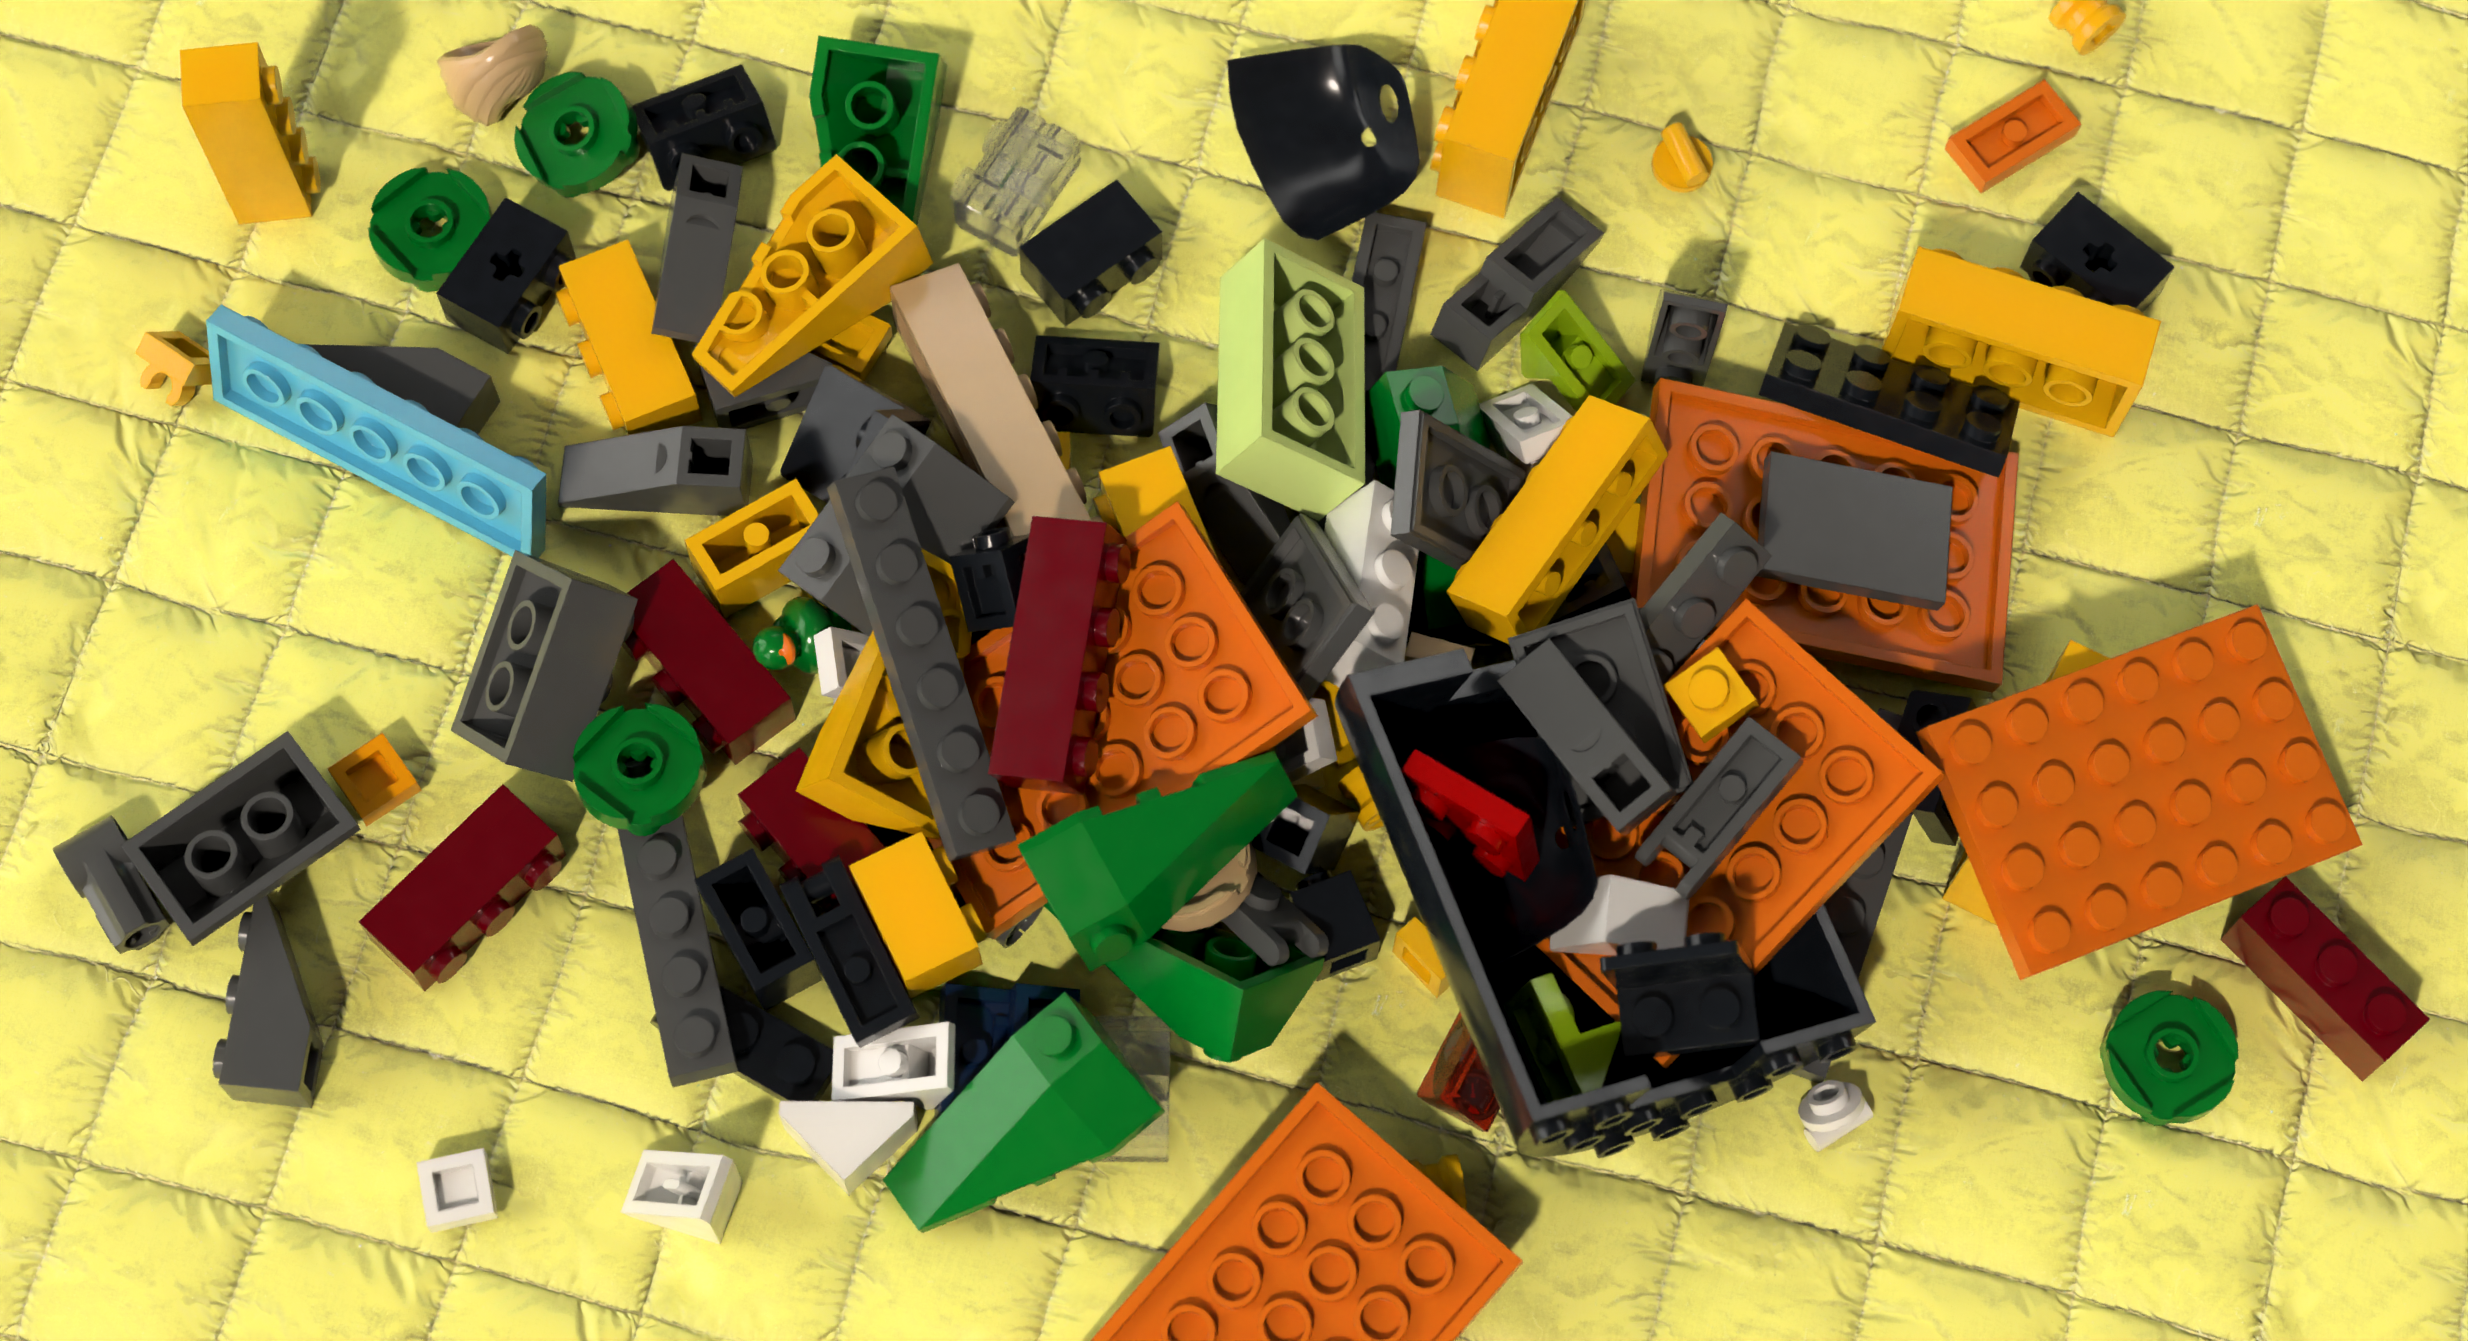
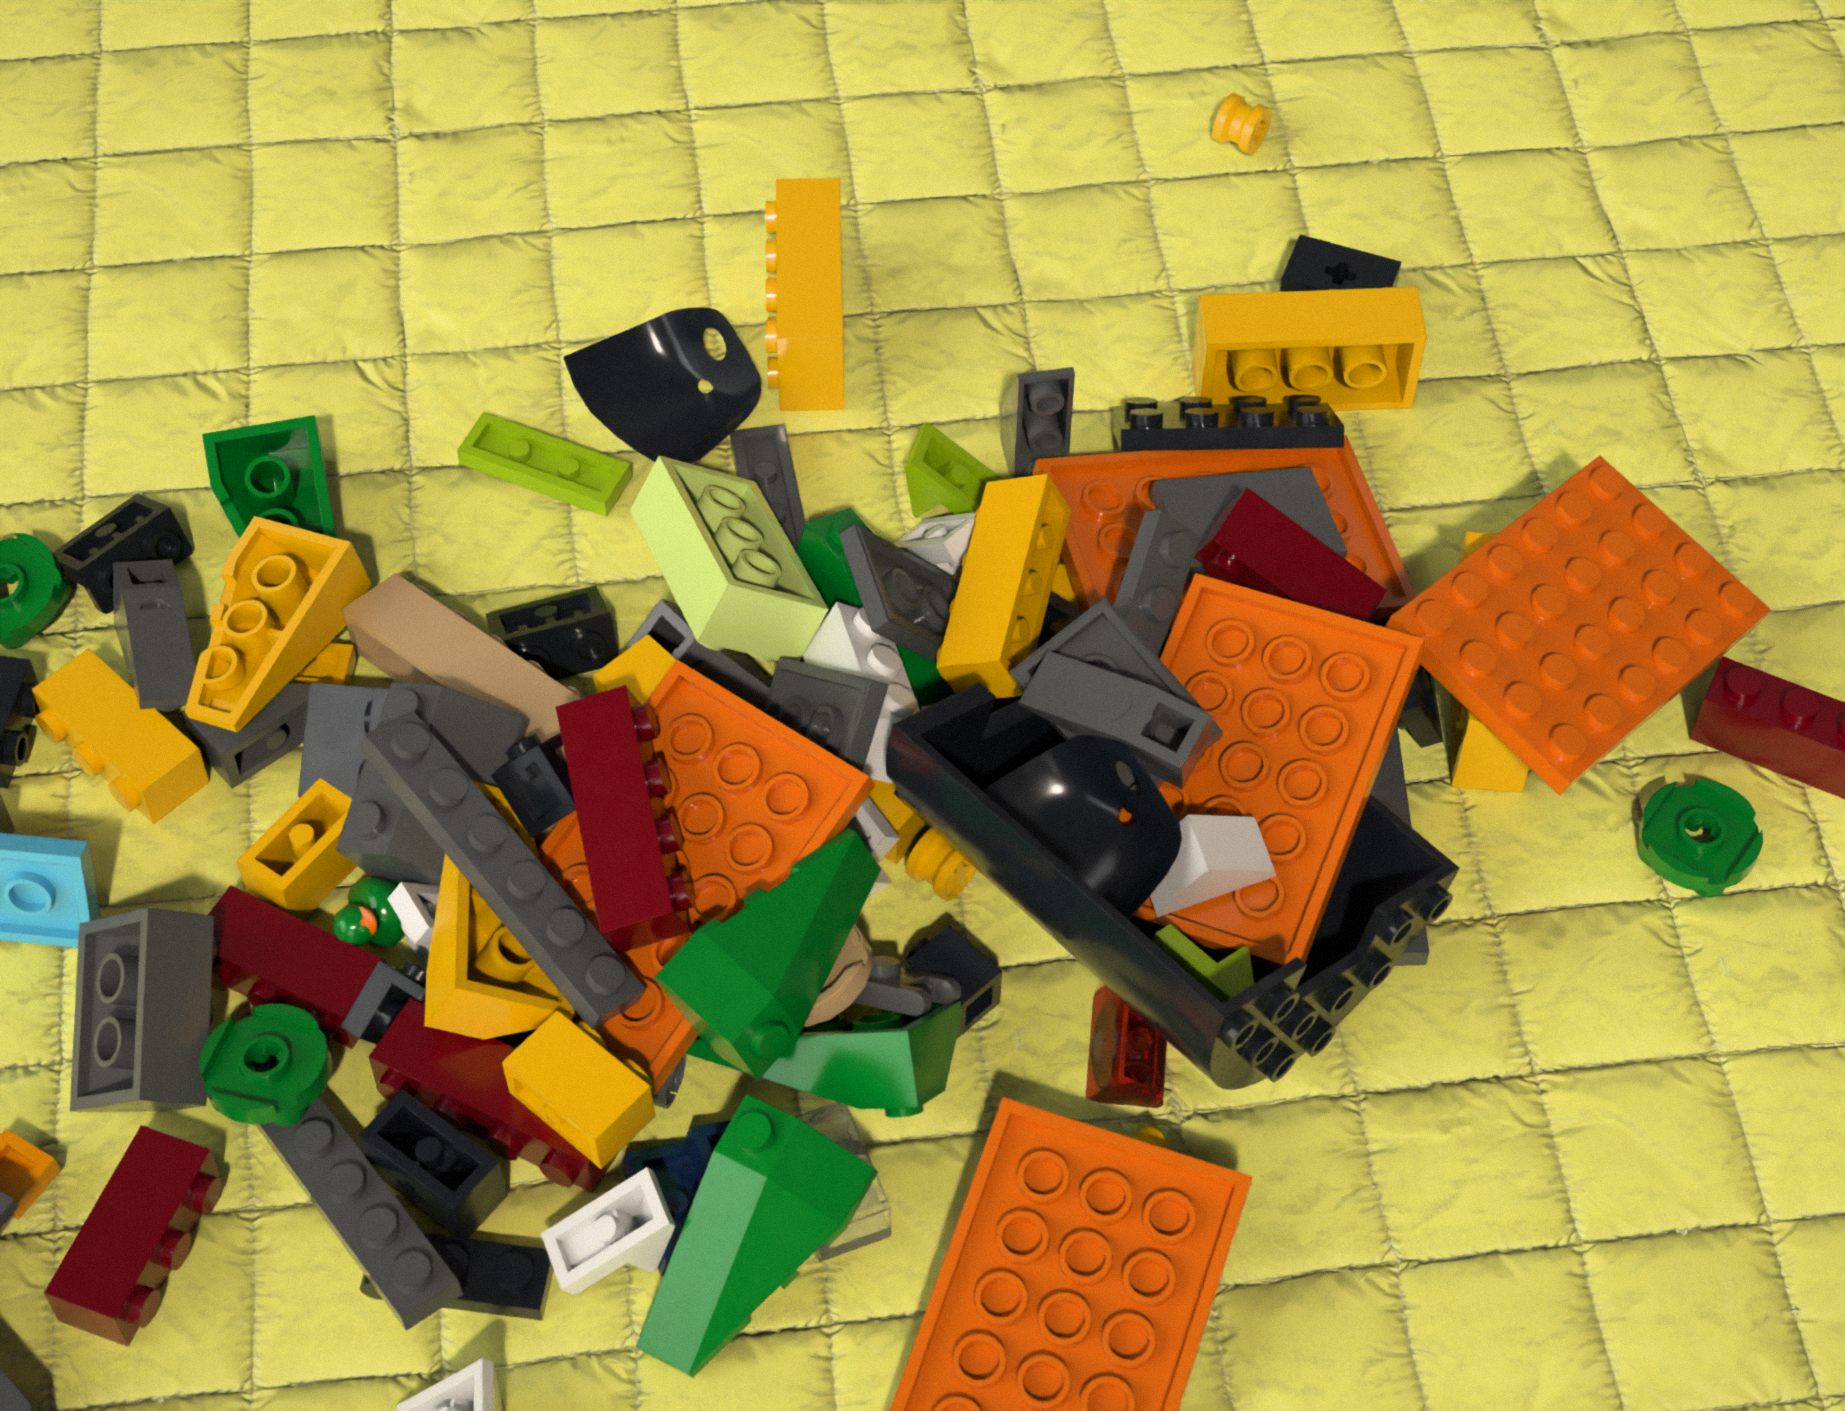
camera: 20 degrees left, 15 degrees down
dark grey slope [558,426,753,516] -> none
black plate [779,855,920,1048] -> none
white slope [779,1101,918,1195] -> none
clear brick [950,106,1081,257] -> none
black brick [1019,180,1162,327] -> none
black brick [1251,784,1360,875] -> none
yellow plate [1392,916,1450,998] -> none
red plate [1401,749,1540,882] -> none
dark grey slope [1431,197,1604,371] -> none
black bracket [1600,932,1762,1061] -> none
dark grey hinge [1635,717,1804,900] -> none
yellow plate [1652,122,1713,193] -> none
yellow plate [1663,647,1759,744] -> none
white plate [1798,1080,1873,1152] -> none
orange plate [1945,79,2081,194] -> none
none -> black bracket [340,960,426,1044]
none -> lime plate [457,412,632,517]
none -> dark red brick [1194,487,1387,622]

